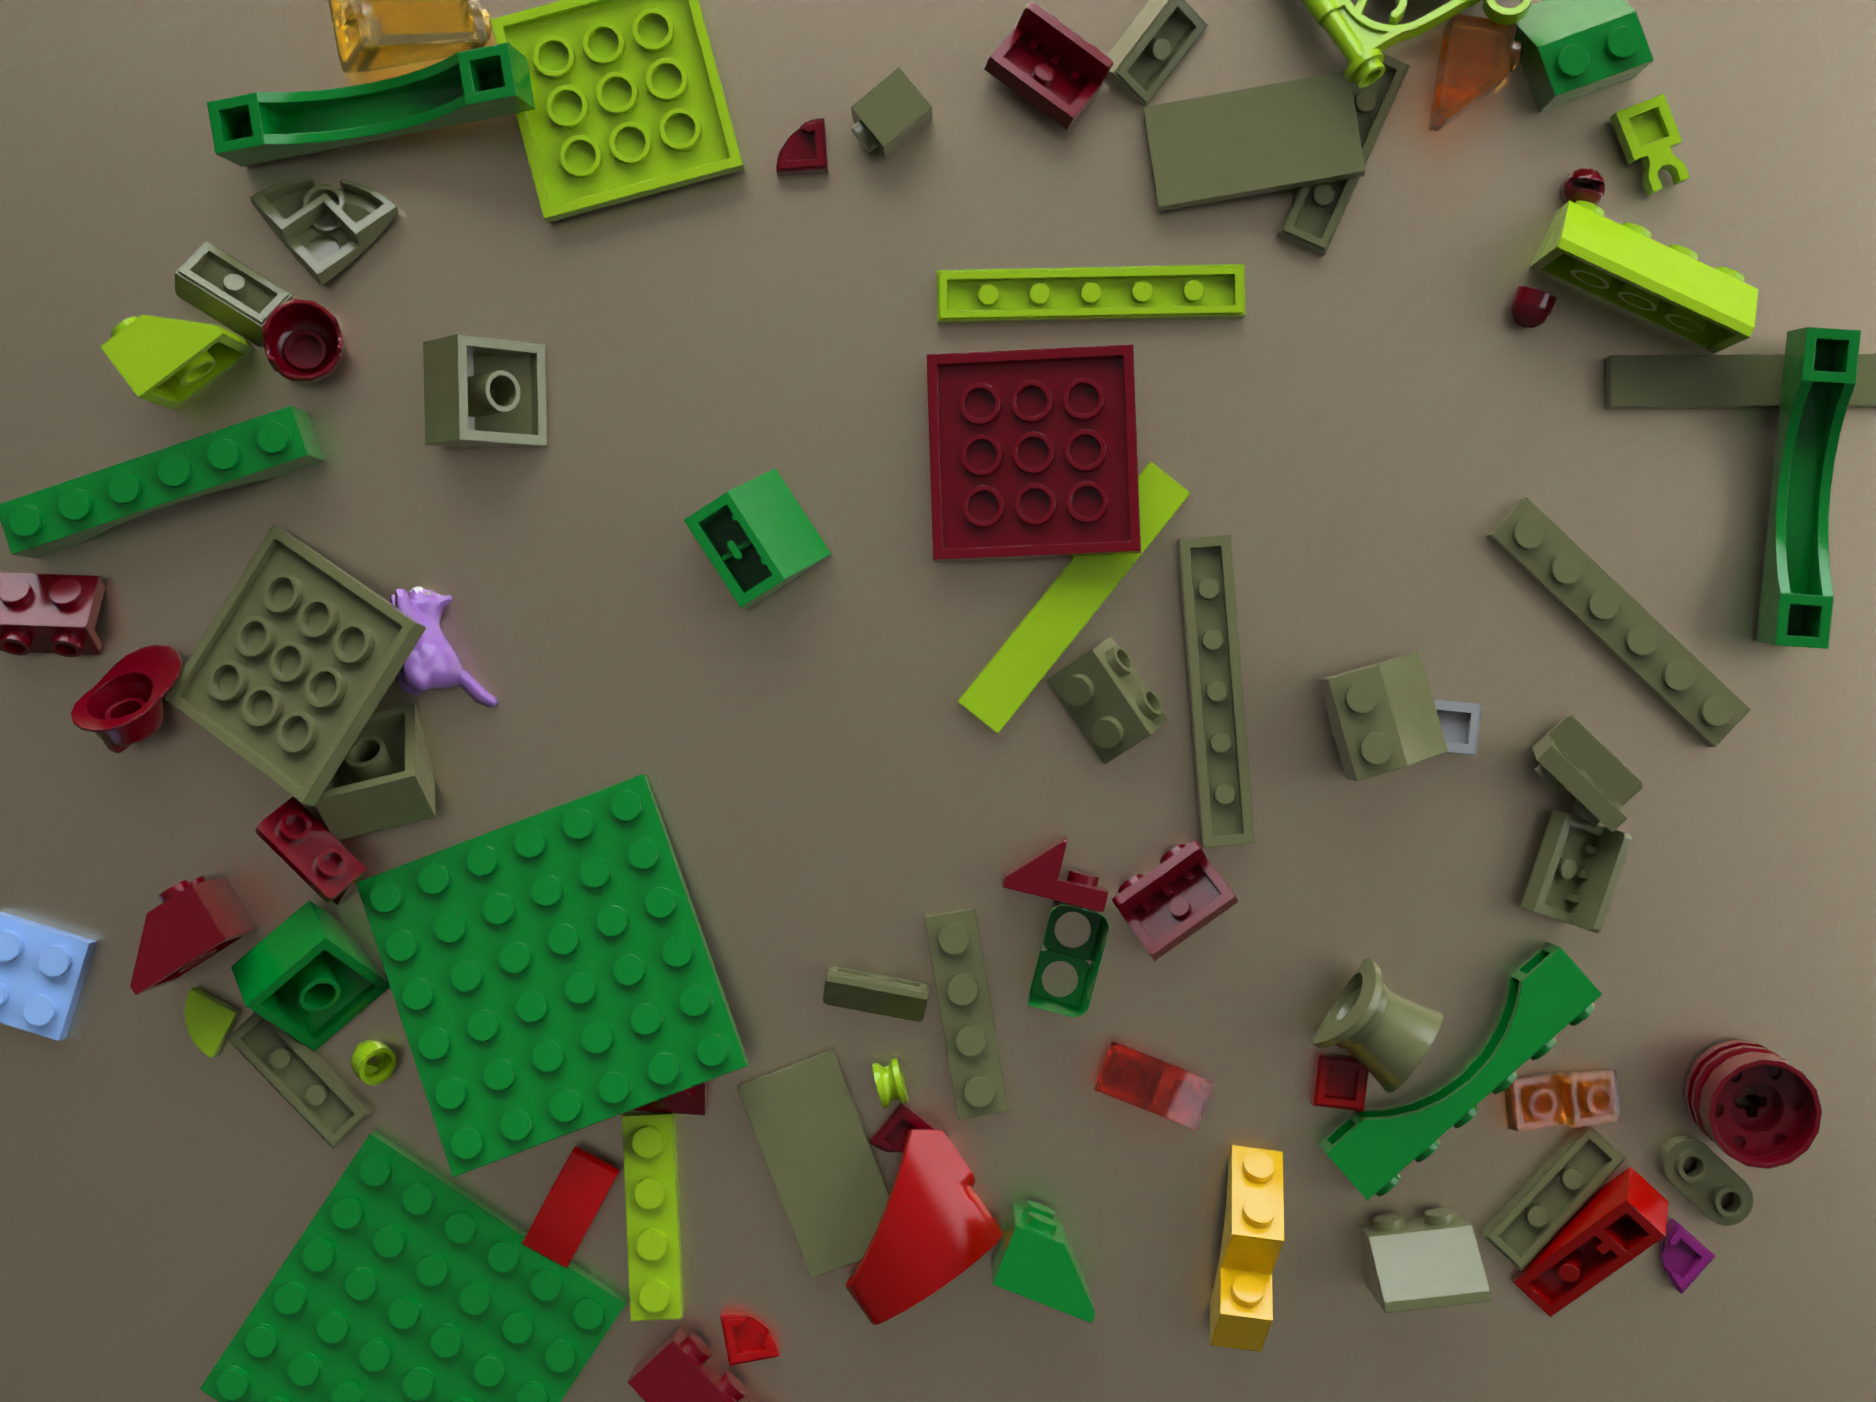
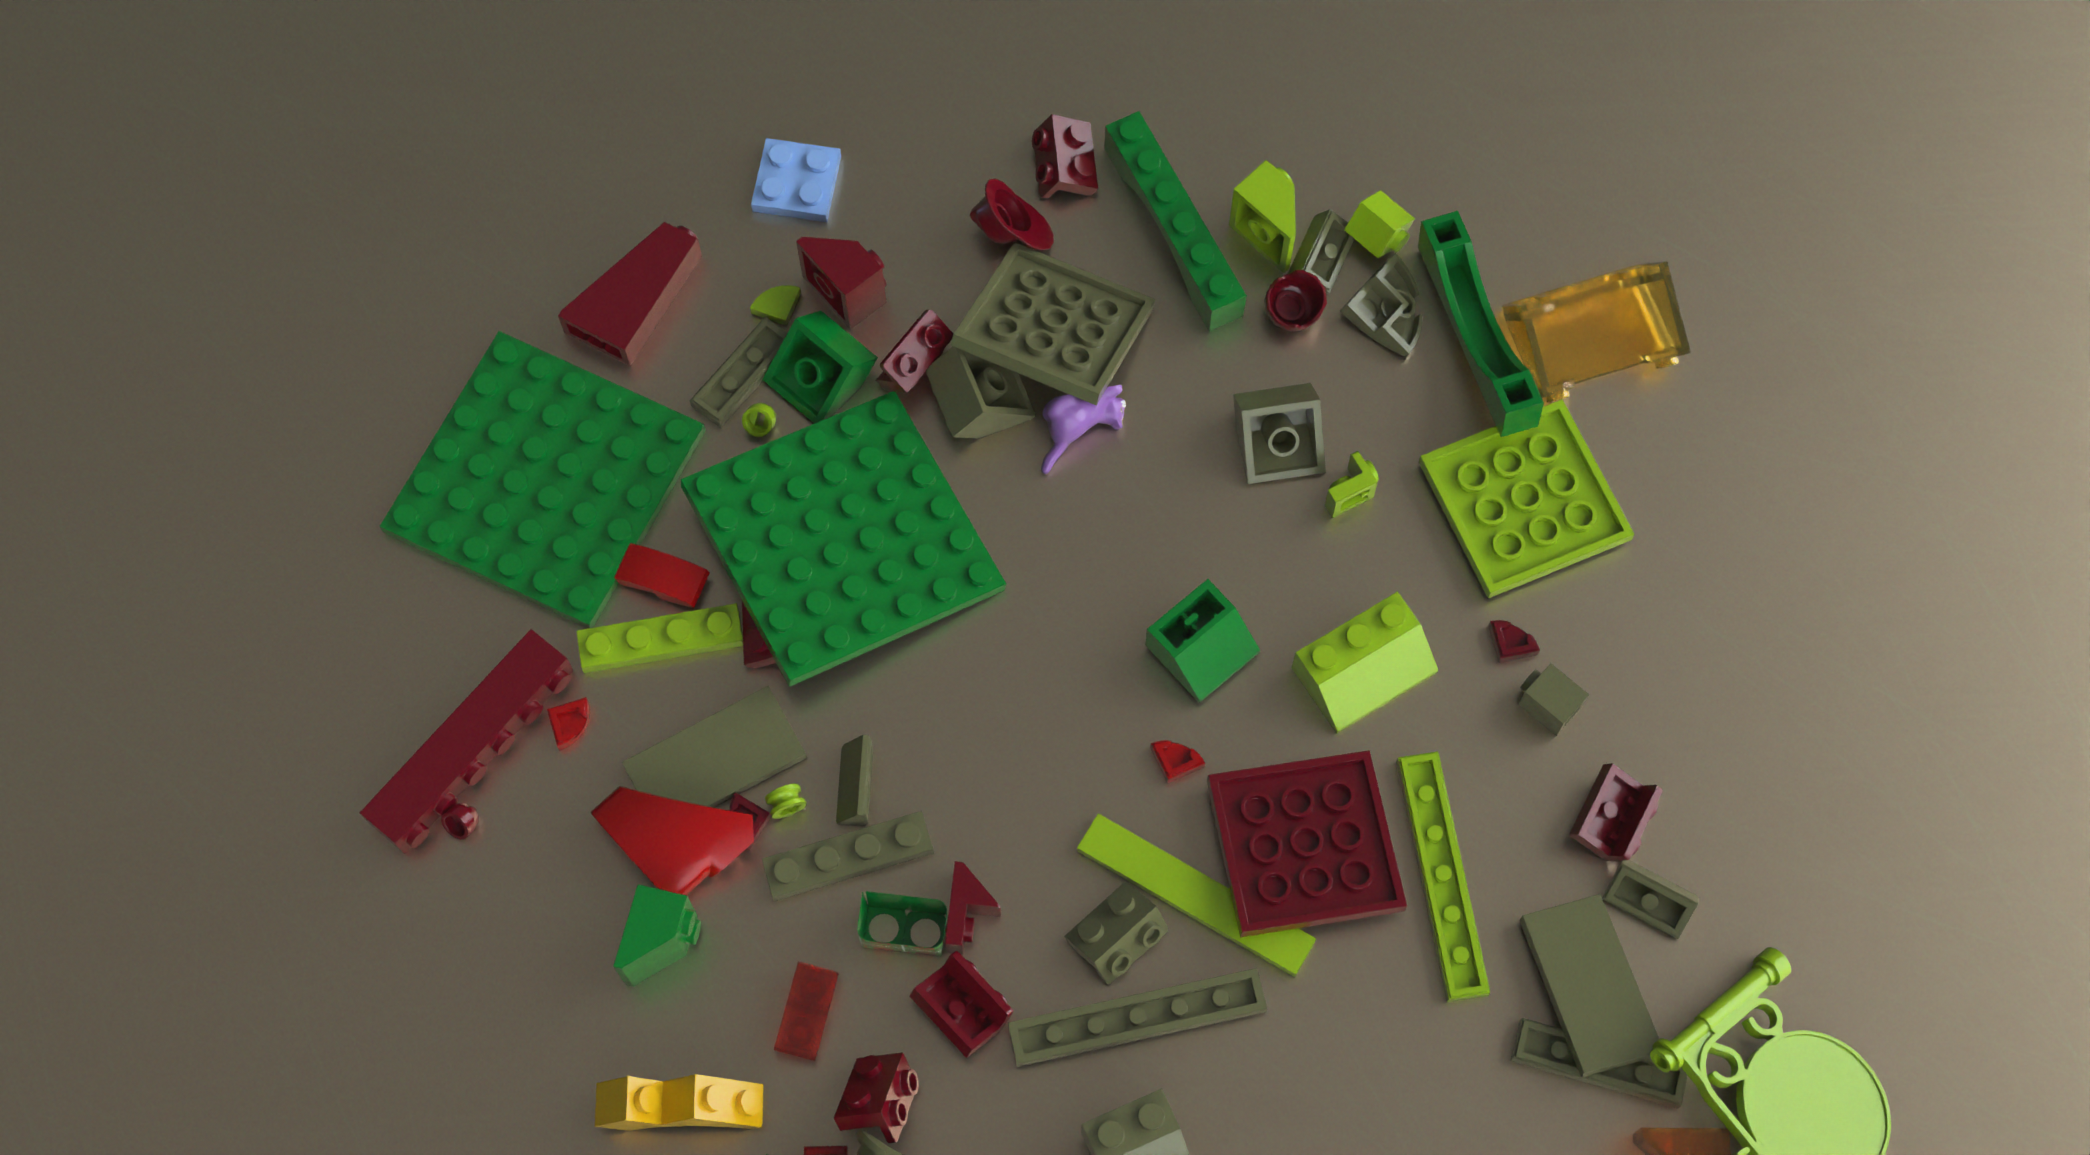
camera: 85 degrees right, 20 degrees down
none -> dark red slope [558,222,702,366]
none -> dark red bracket [834,1052,919,1144]
none -> red tile [1150,740,1205,784]
none -> lime slope [1291,591,1438,734]
none -> lime bracket [1325,451,1379,518]
none -> lime brick [1344,190,1415,259]

